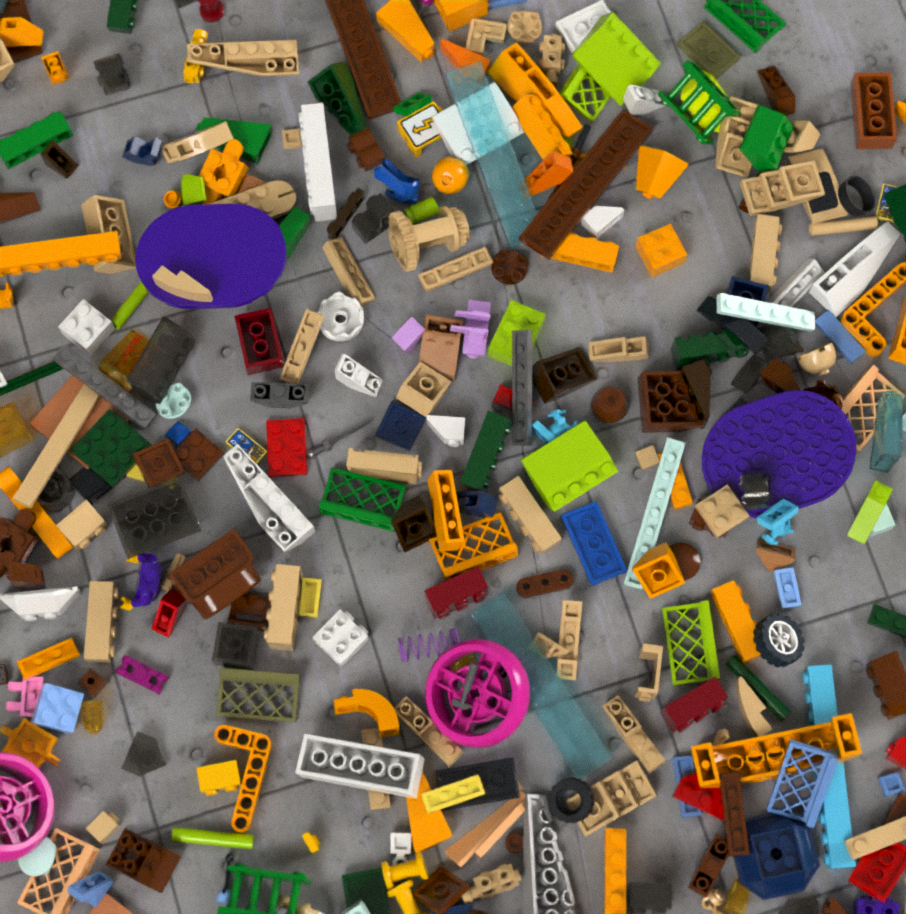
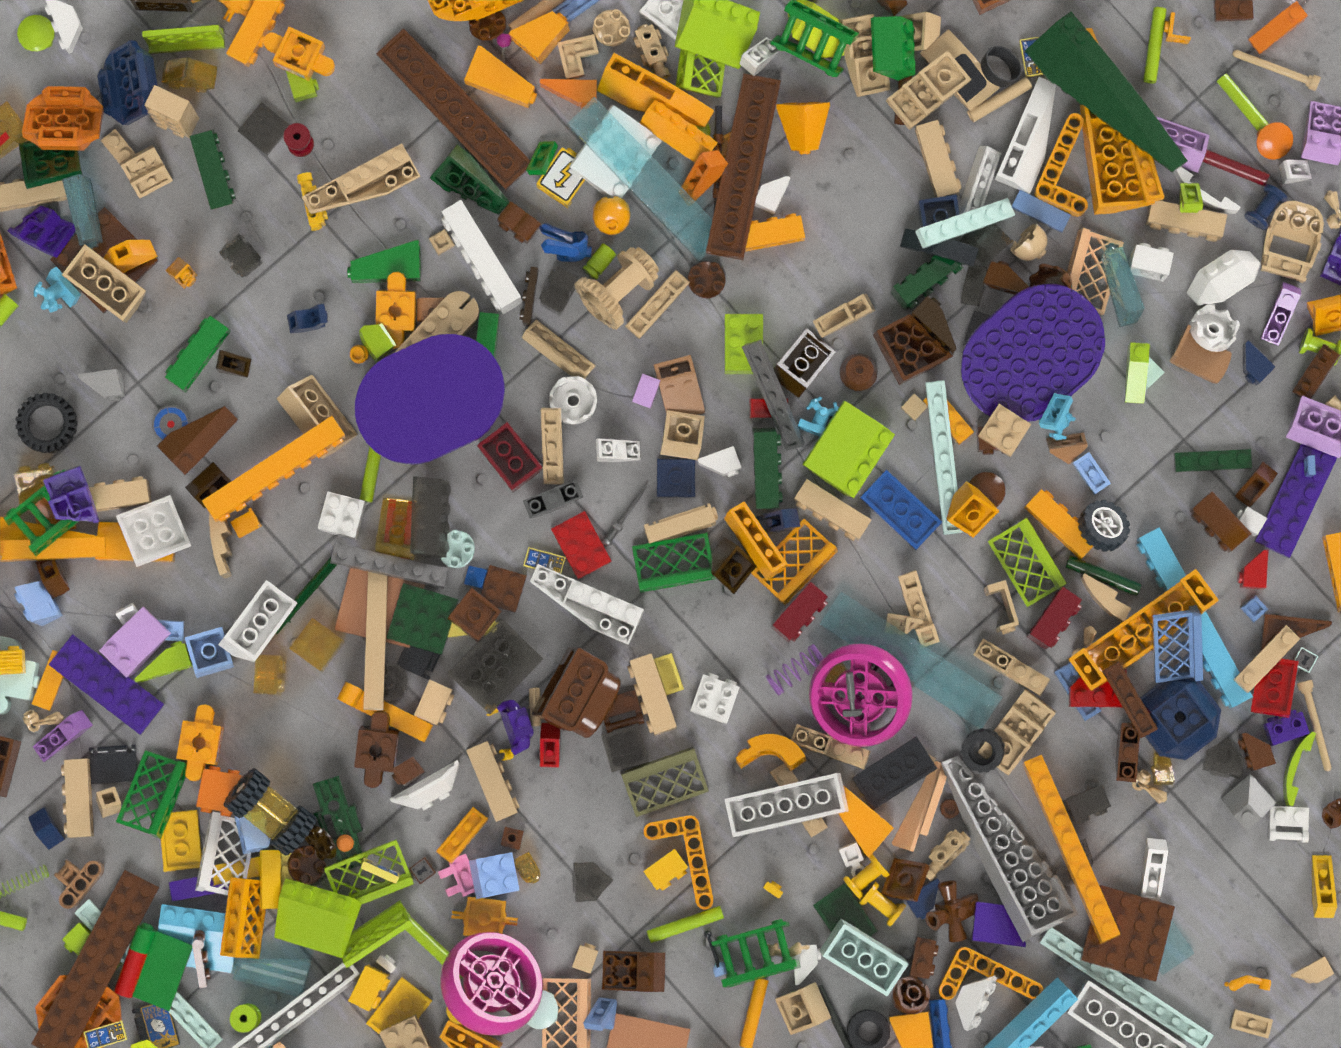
camera: 25 degrees left, 10 degrees up
magenta plate [115,655,169,695] -> none
tan slope [152,266,213,302] -> none
tan slope [160,121,233,163] -> none
light yellow tile [421,774,485,814] -> none
lavender piece [450,300,491,359] -> none
reddish brown plate [516,569,574,598] -> none
light orange brick [635,223,687,277] -> none
clear smoke brick [739,469,772,510] -> none

